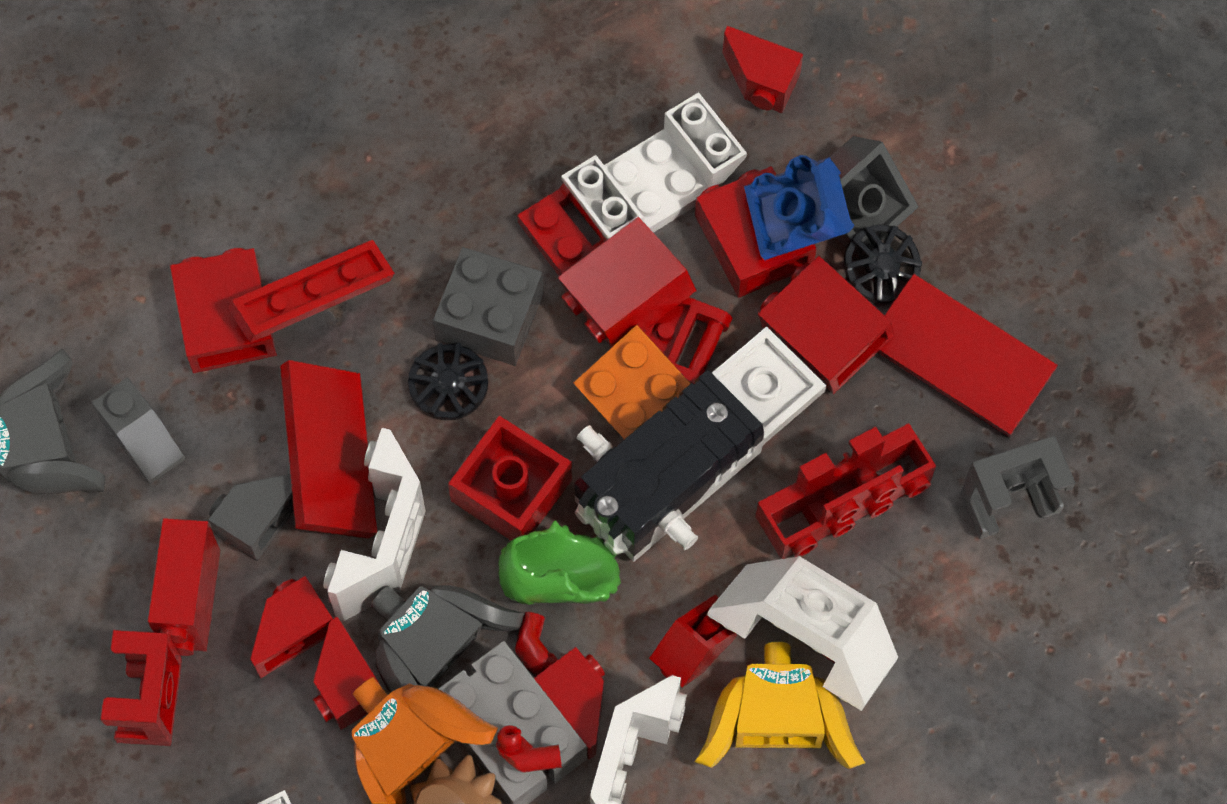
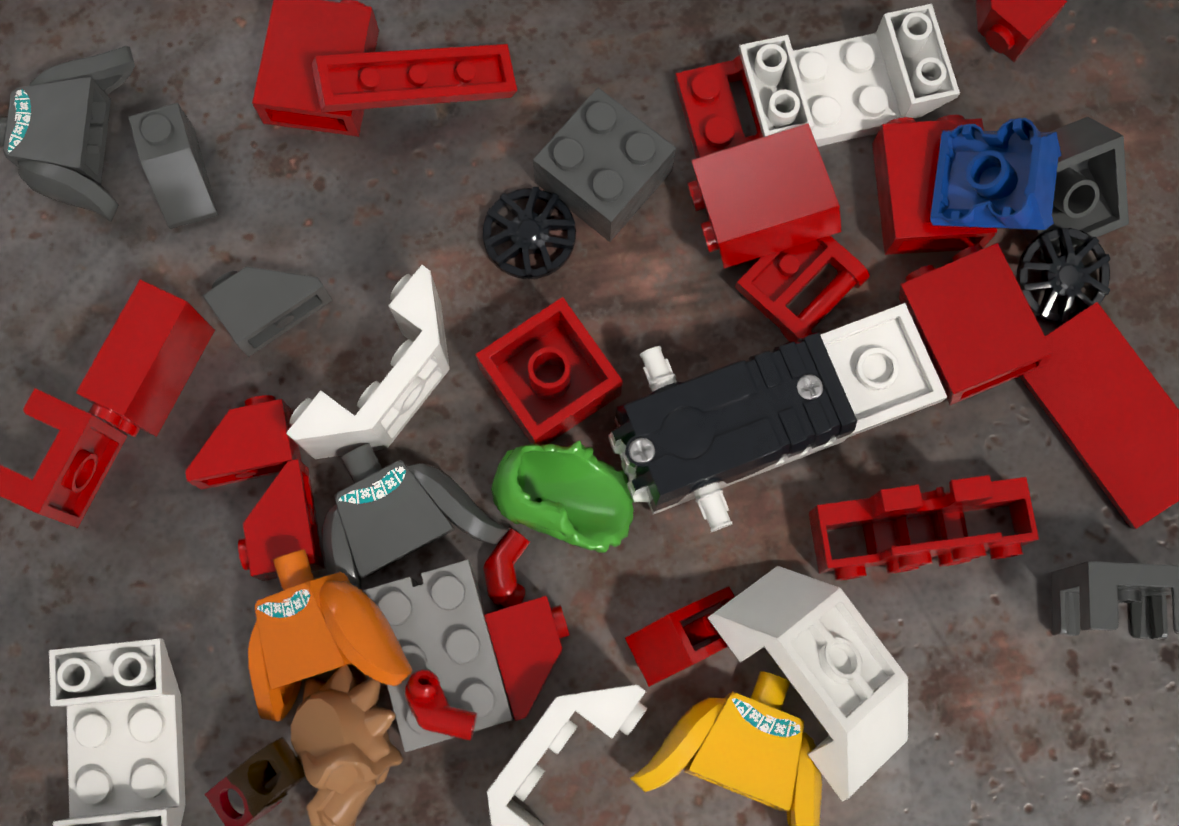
camera: 20 degrees right, 10 degrees up
red tile [280,360,377,539] -> none
orange plate [573,325,691,440] -> none

